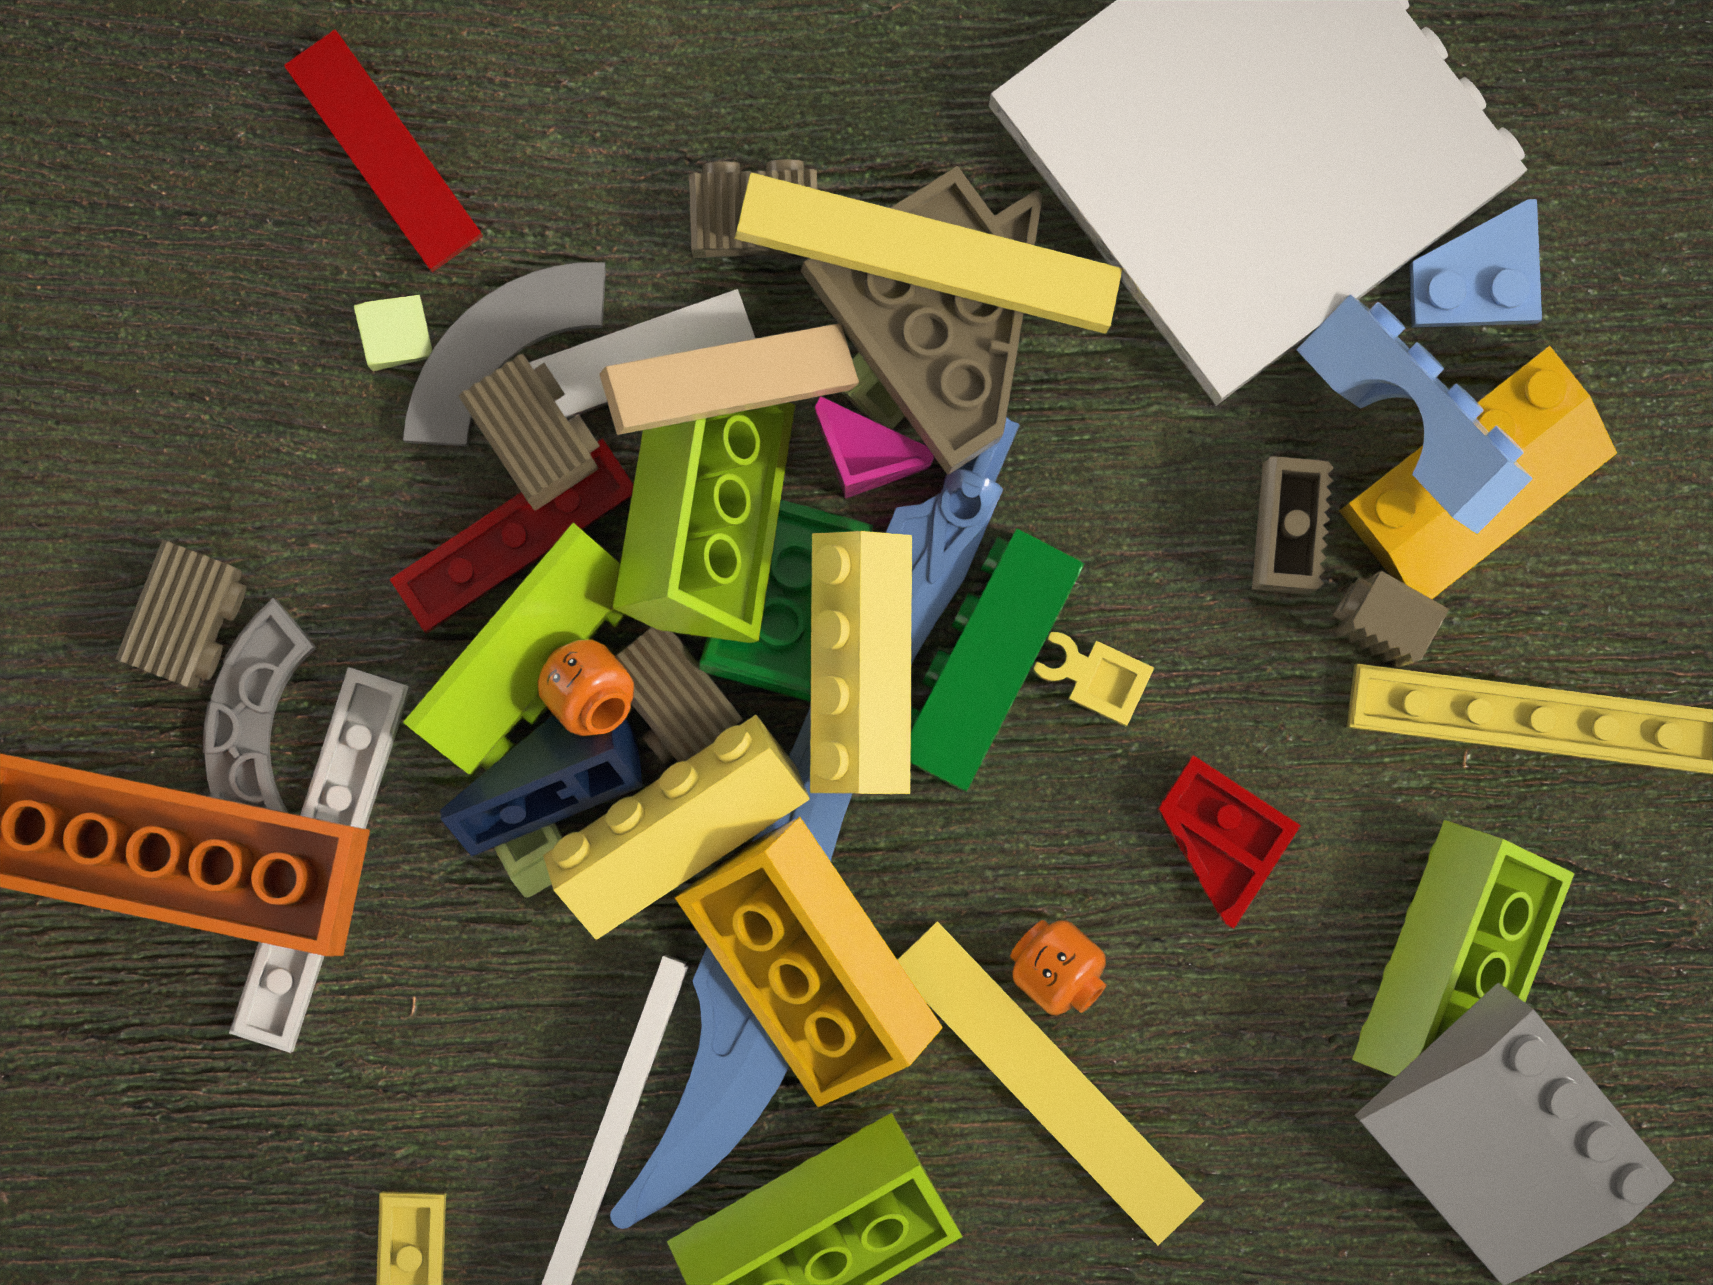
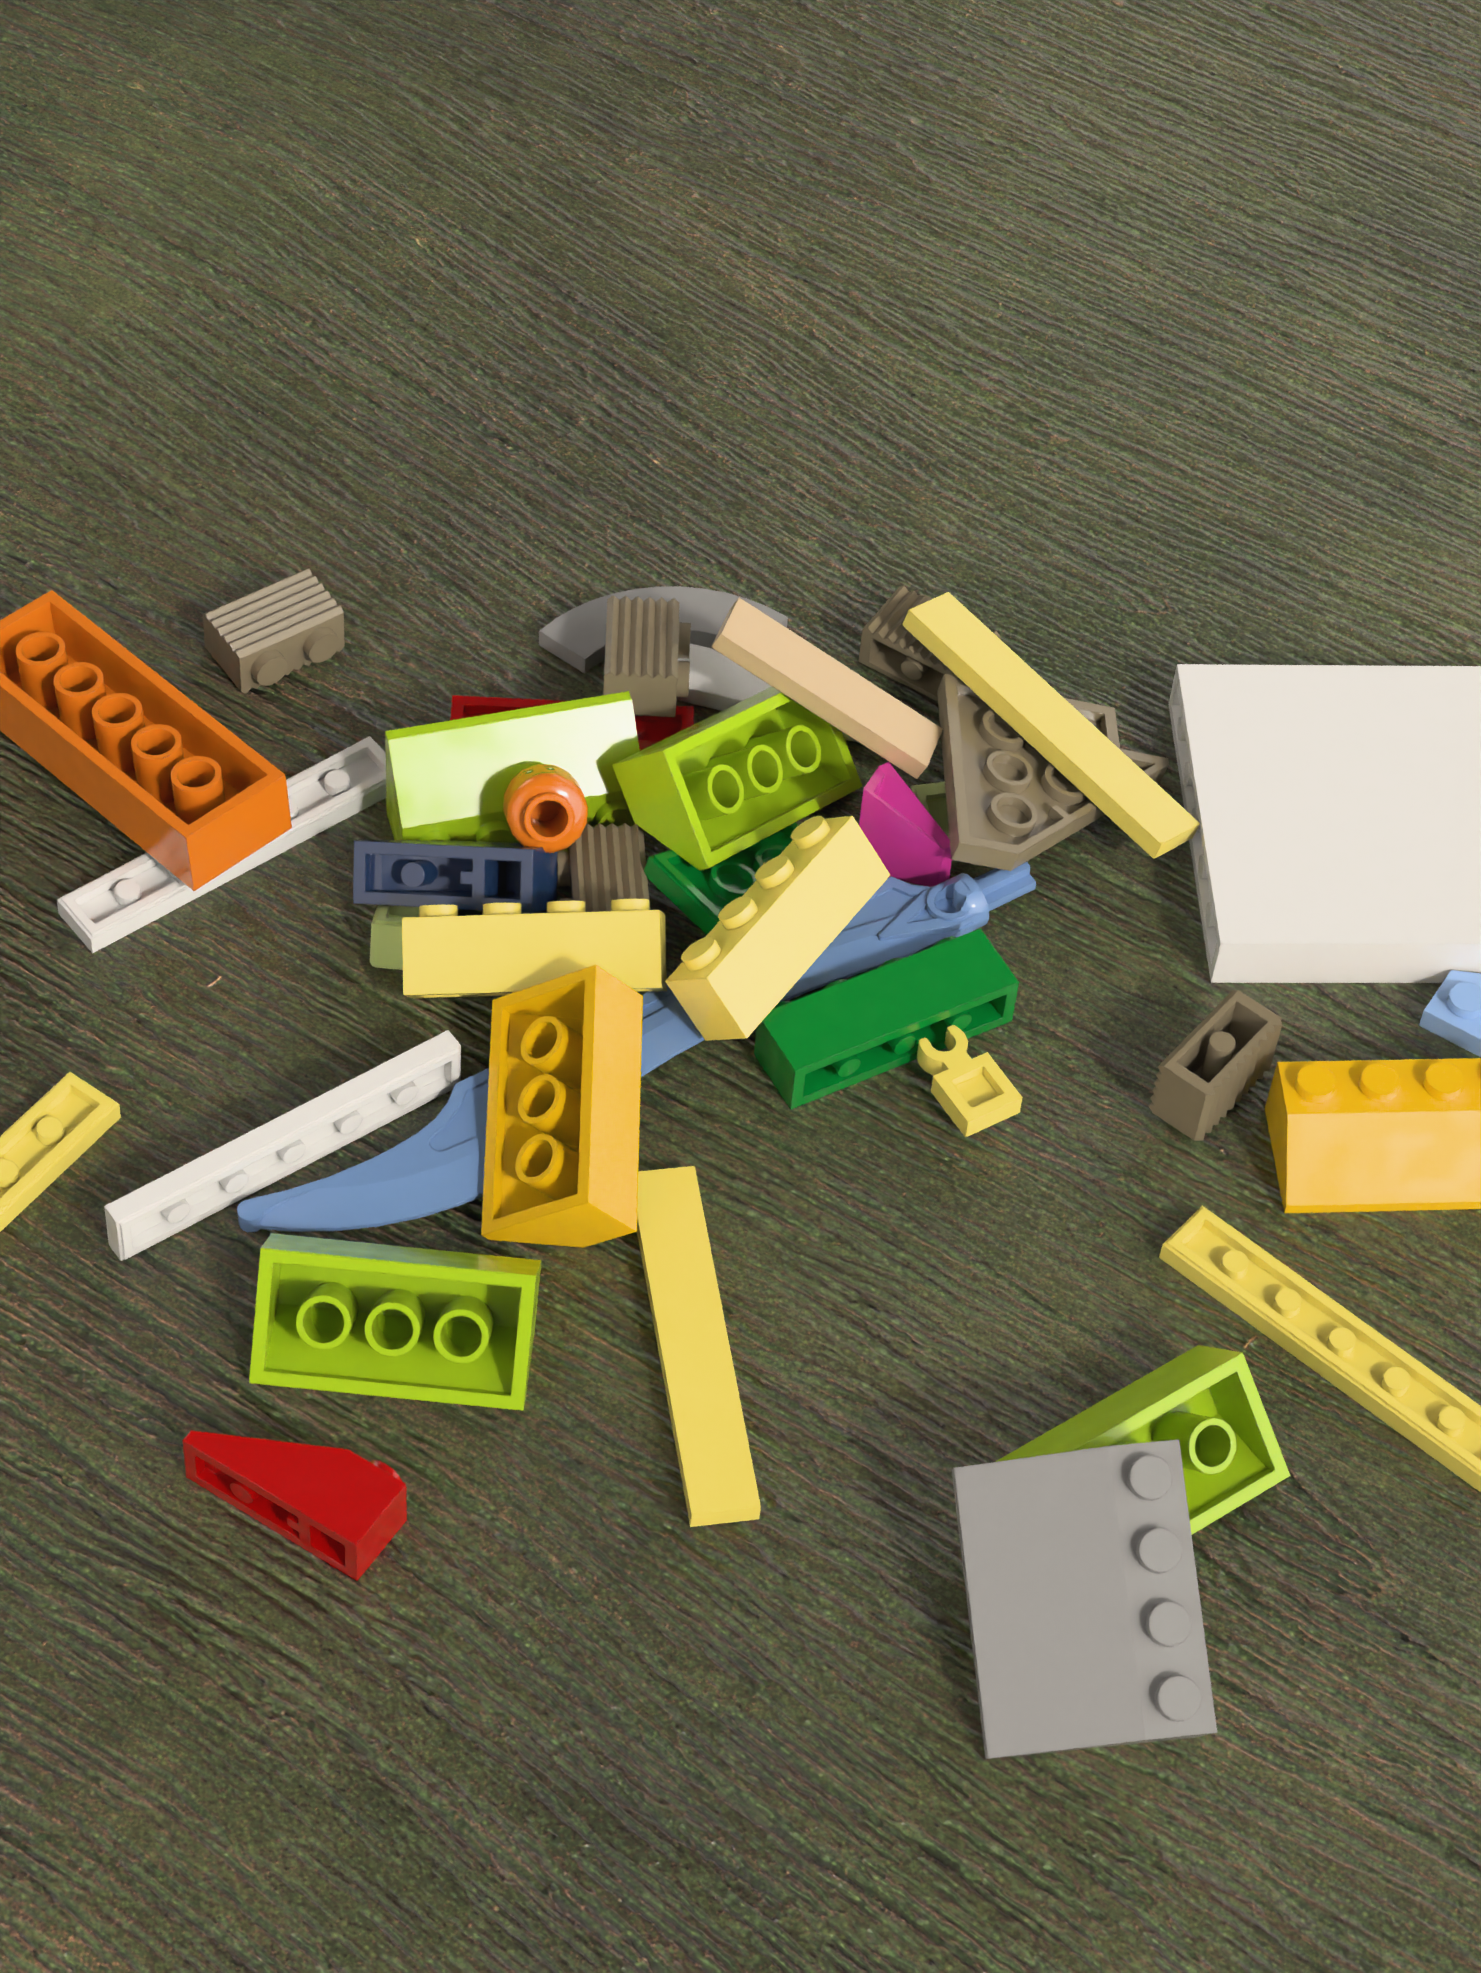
camera: 35 degrees right, 35 degrees down
light grey tile [203,598,316,813] -> none
red tile [284,29,483,273] -> none
yellowish green slope [354,295,433,372] -> none
orange head [1010,920,1106,1015] -> none
red wing [1157,755,1301,929] -> none
light blue arch [1297,294,1533,534] -> none
dark tan brick [1332,571,1449,669] -> none

